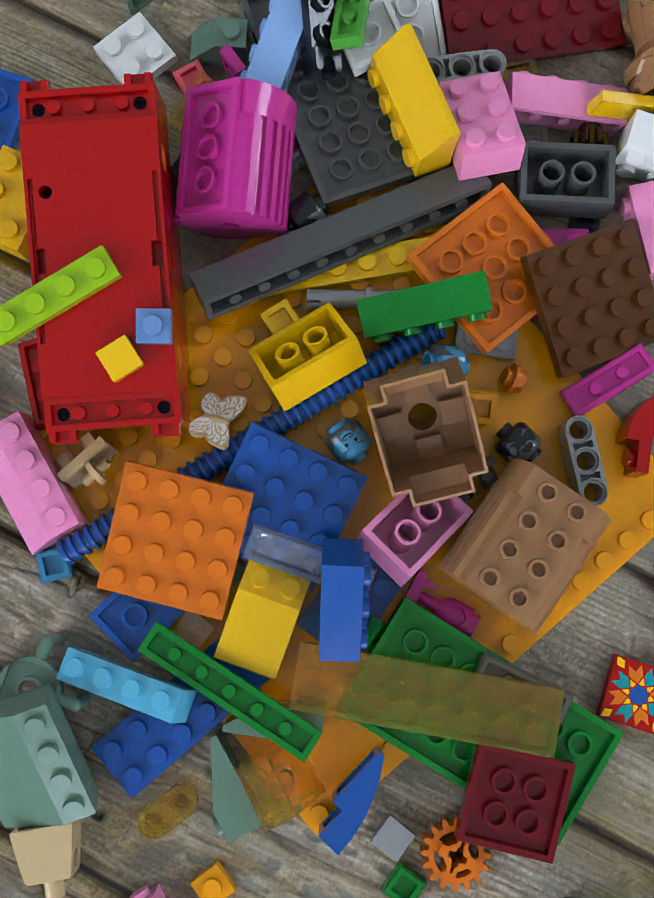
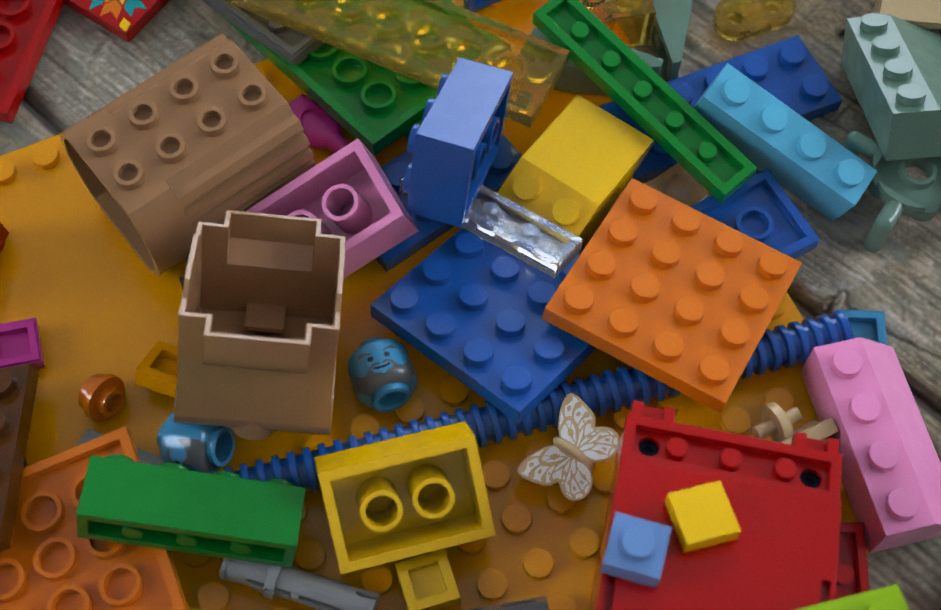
camera: 165 degrees left, 20 degrees down
black head [494,422,542,463] -> none
light grey beam [557,416,608,506] -> none

